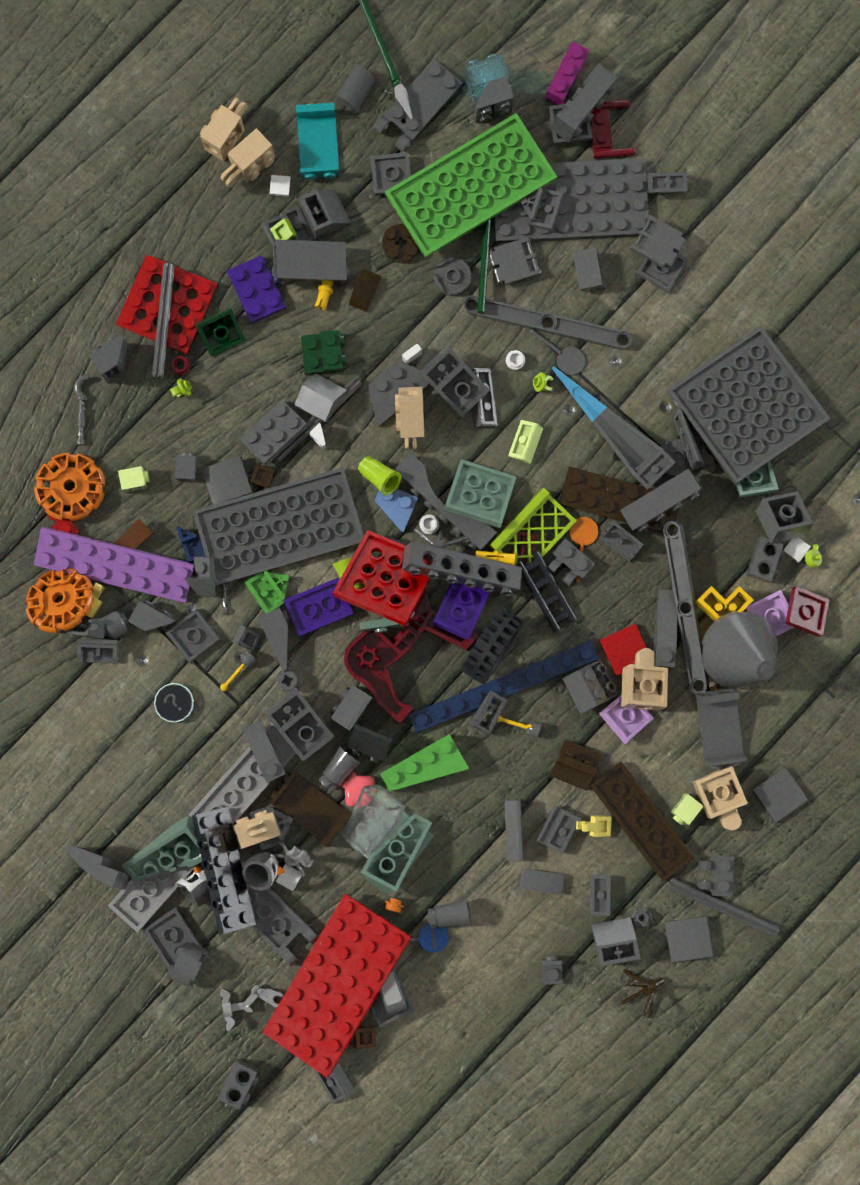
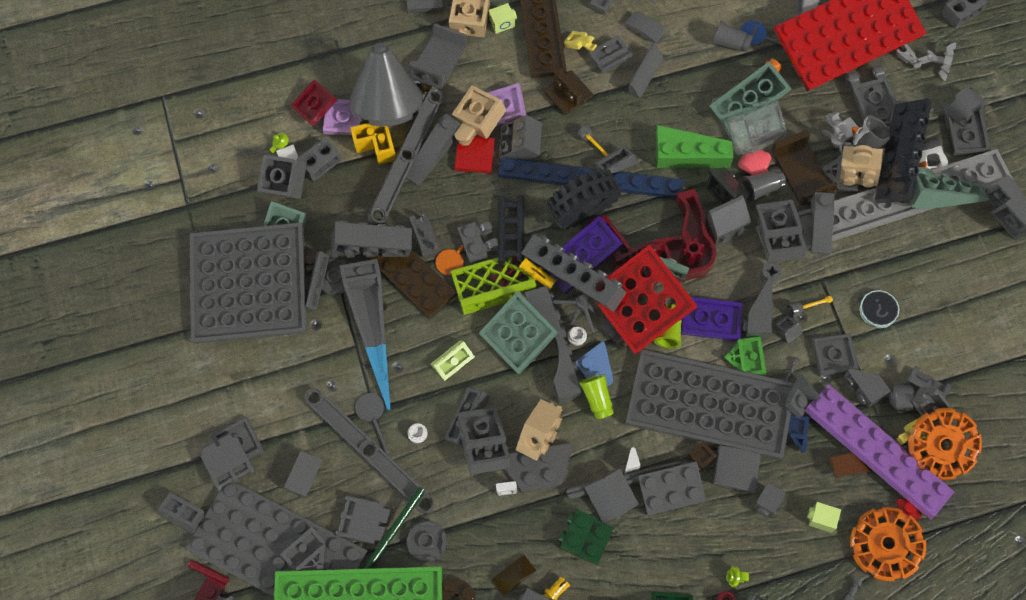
camera: 145 degrees left, 15 degrees down
lime plate [533,372,553,392] -> none

